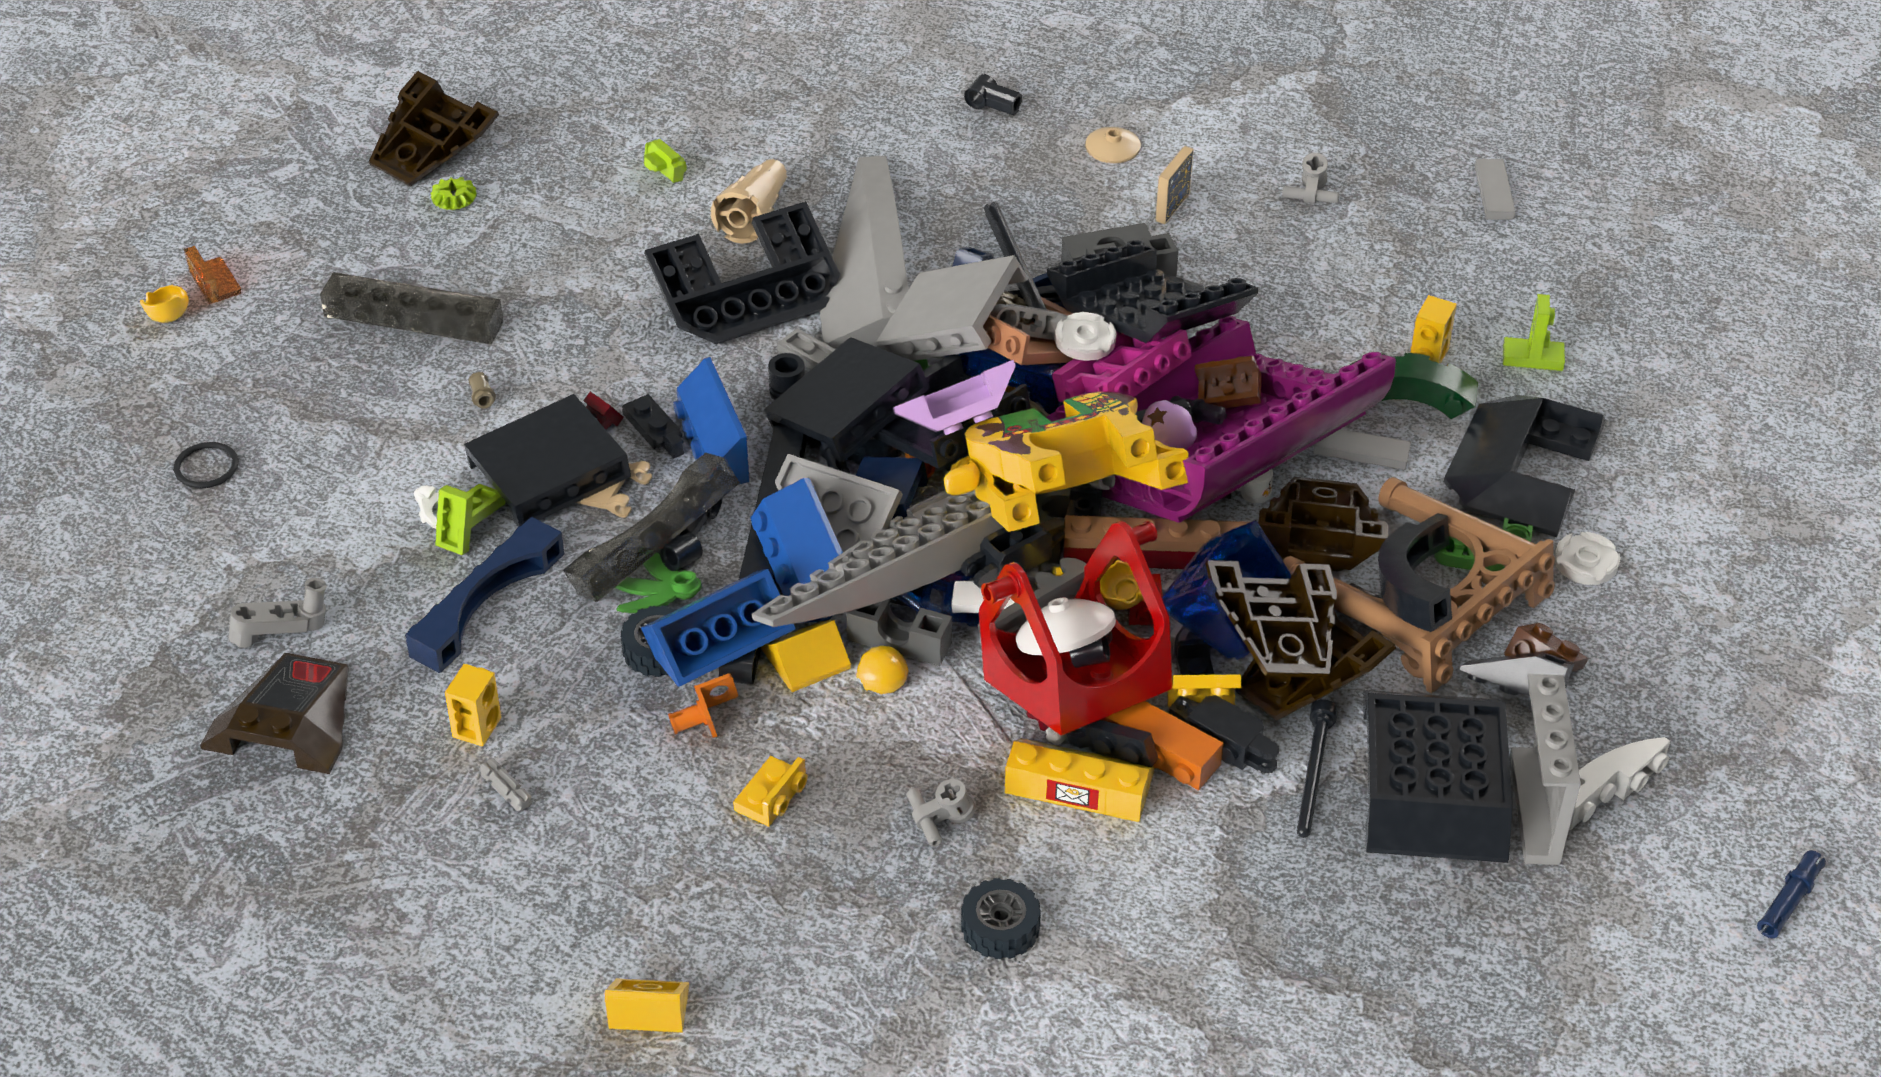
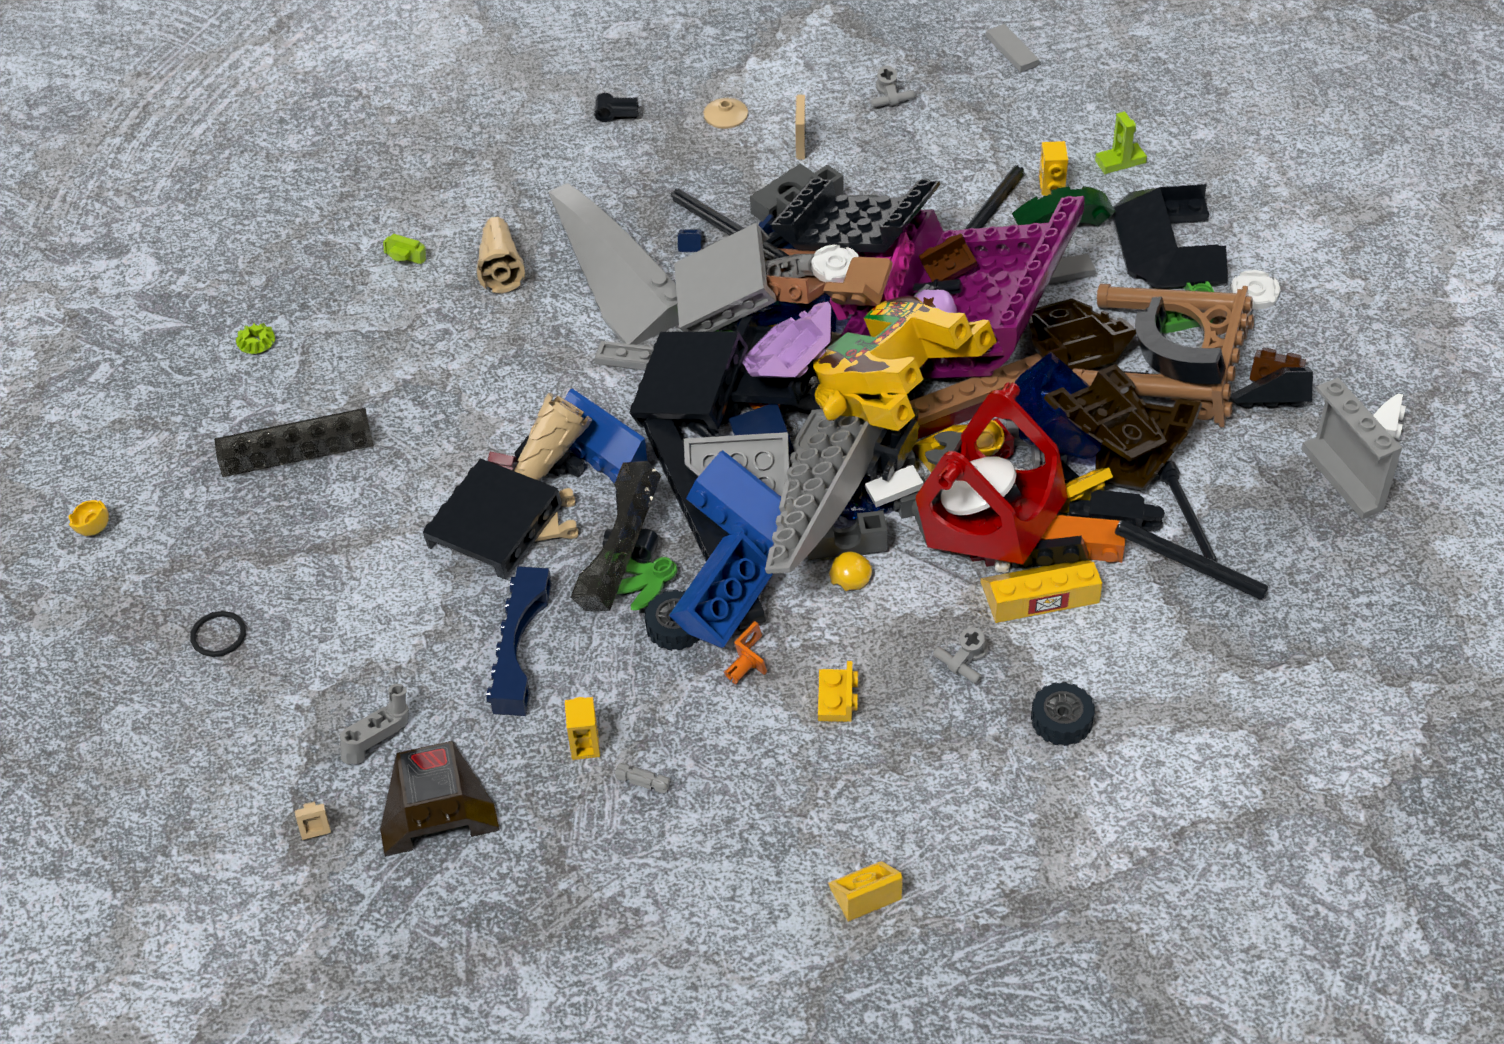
camera: 25 degrees left, 5 degrees up
clear orange panel [184,246,242,305] -> none
dark brown wedge [369,71,499,186] -> none
white piece [414,485,439,529] -> none
lime bracket [435,484,505,555] -> none
dark tan pin [468,372,496,408] -> none
black slope [644,201,840,344] -> none
yellow slope [761,620,851,692] -> none
black piece [768,353,805,400] -> none
black slope [1363,690,1512,863] -> none
none -> tan tile [295,801,331,840]
none -> tan cone [514,393,592,481]
none -> medium nougat bracket [823,257,893,306]
none -> black axle [964,165,1024,230]
none -> black axle [1115,520,1268,599]

